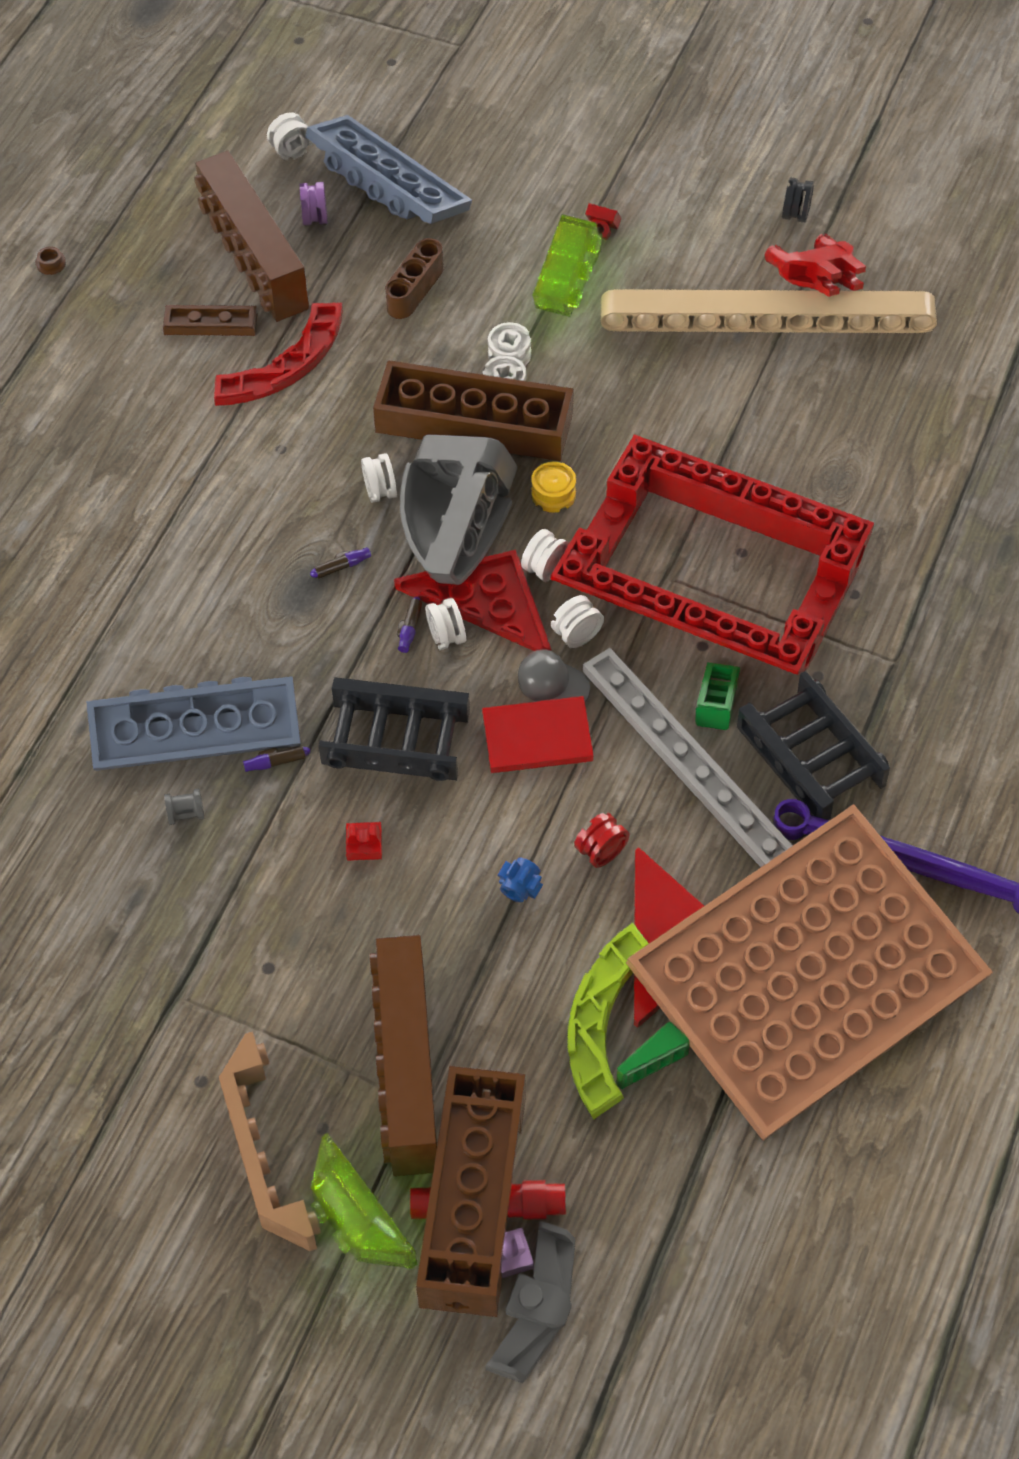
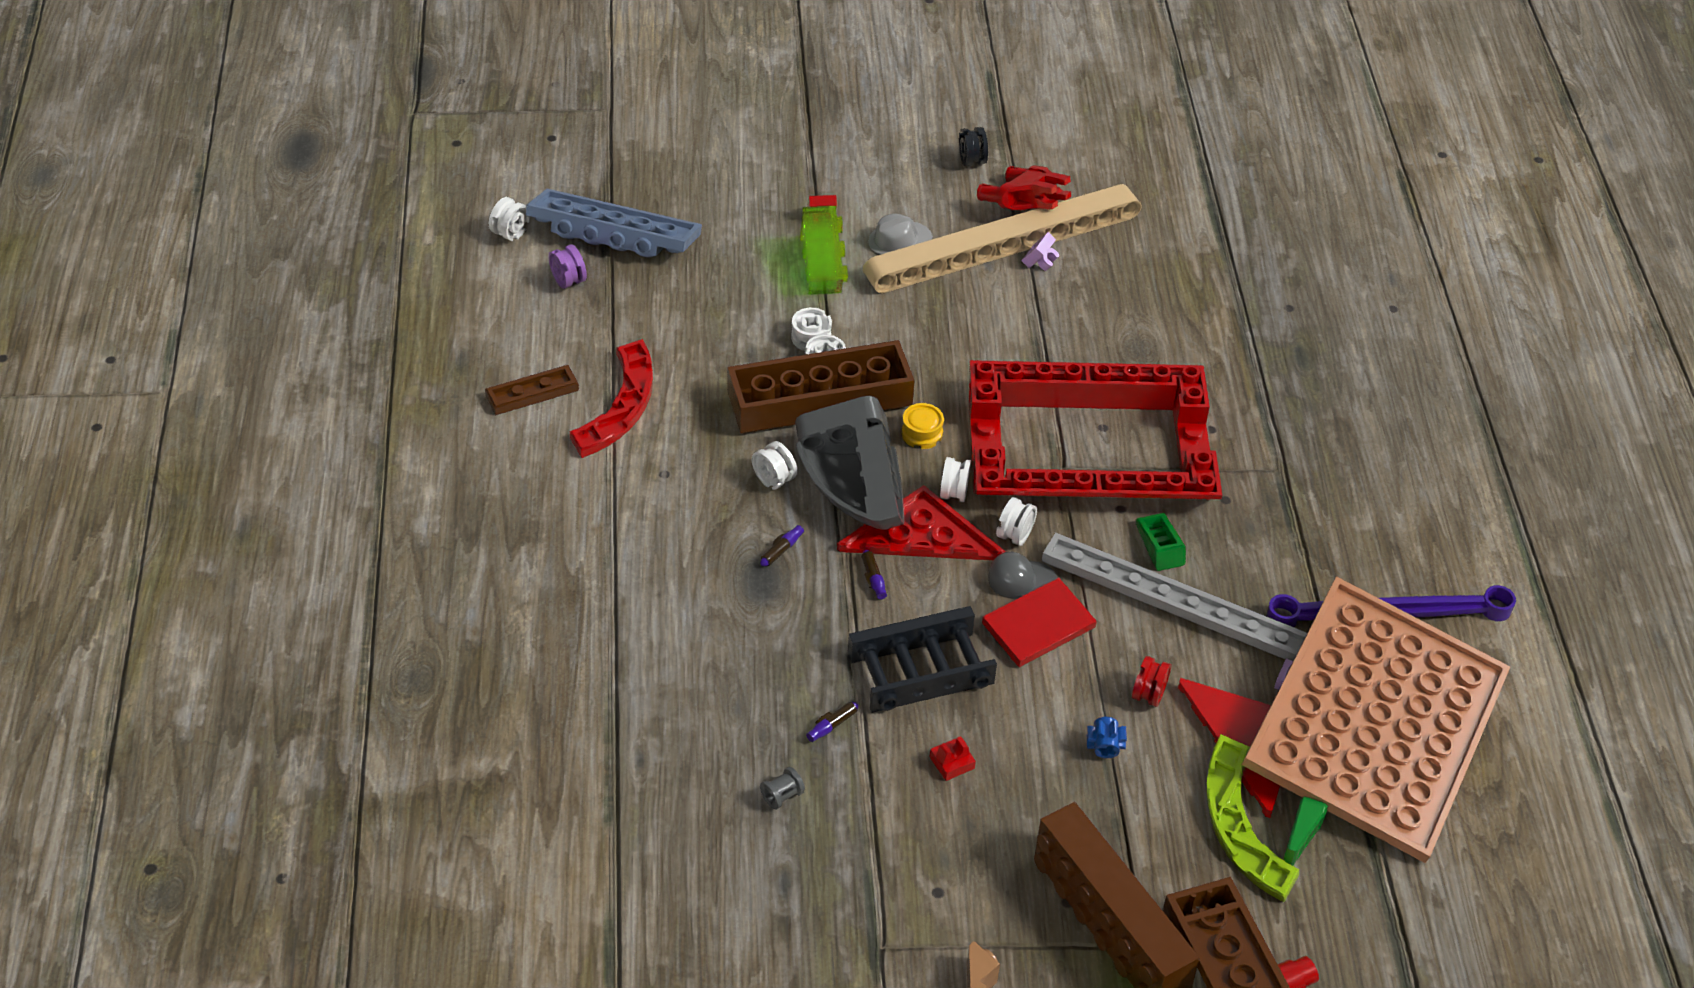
camera: 30 degrees left, 10 degrees down
reddish brown plate [35,246,66,275] -> none
sand blue plate [86,676,301,771] -> none
reddish brown brick [194,150,309,322] -> none
reddish brown beam [385,238,444,319] -> none
white wheel [425,597,466,650] -> none
black fence [737,670,890,820] -> none
none -> light grey piece [868,214,933,255]
none -> lavender tile [1021,232,1059,271]

